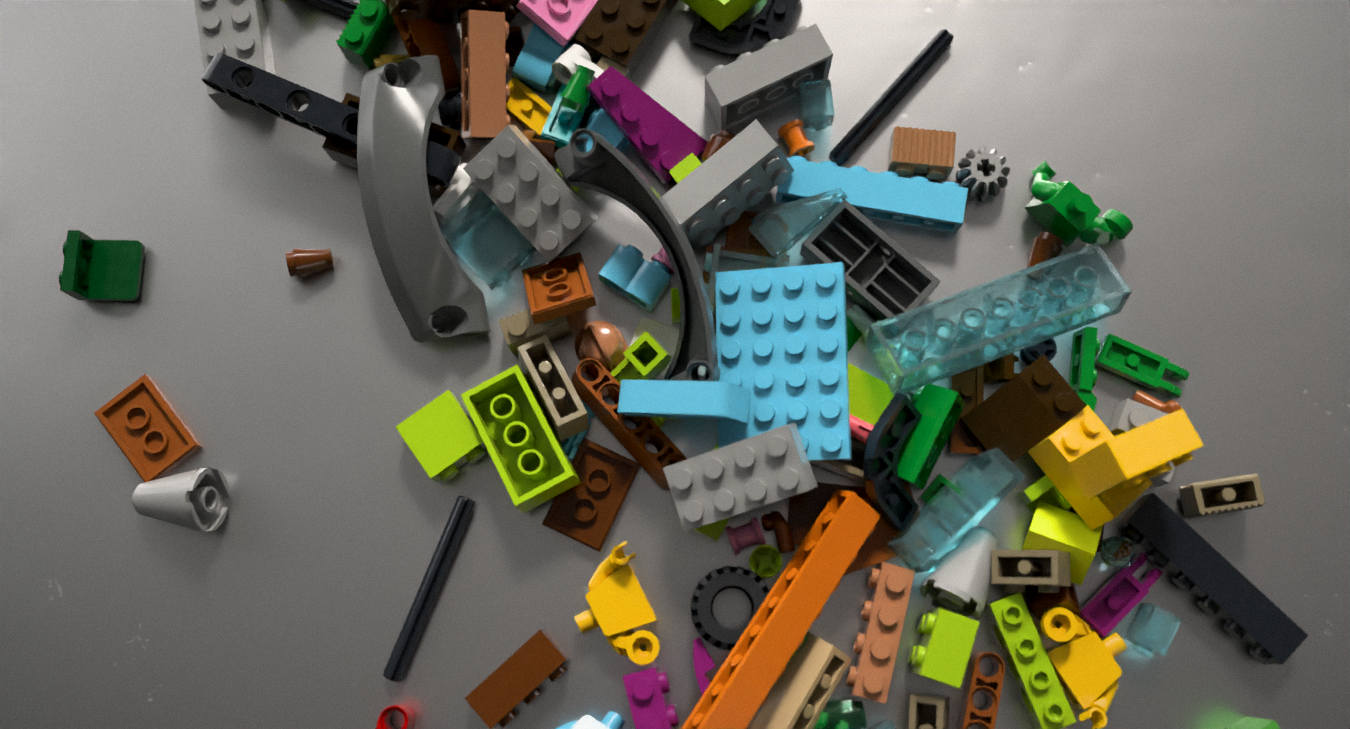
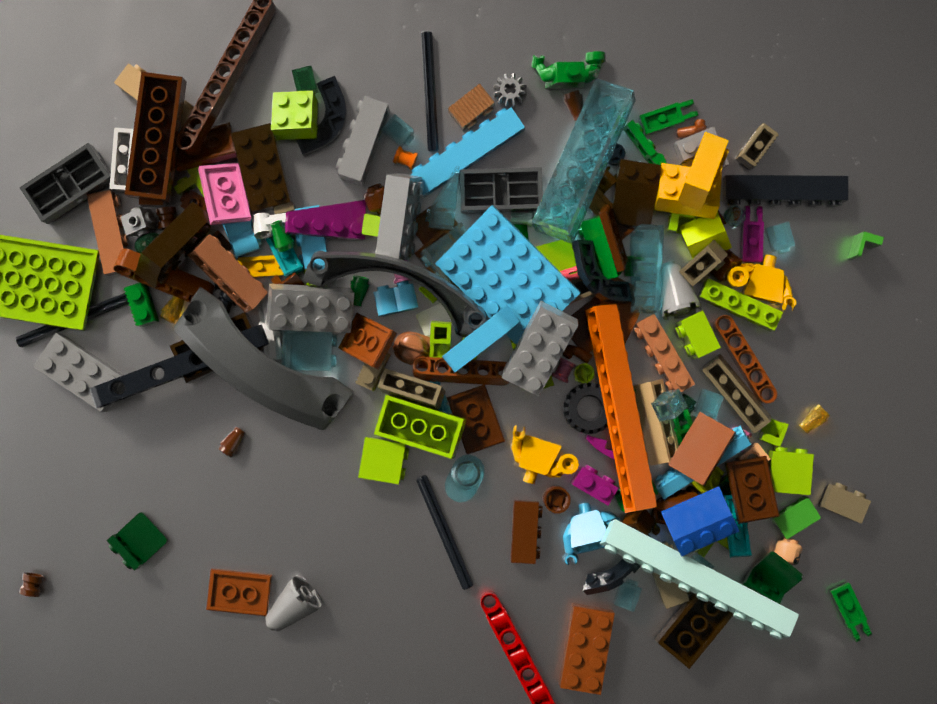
camera: 50 degrees left, 10 degrees up
none -> green cone [350,275,370,306]
none -> clear light blue piece [445,455,485,502]
none -> reddish brown wheel [543,486,571,514]
none -> reddish brown tile [599,204,628,272]
none -> clear light blue brick [651,389,688,422]

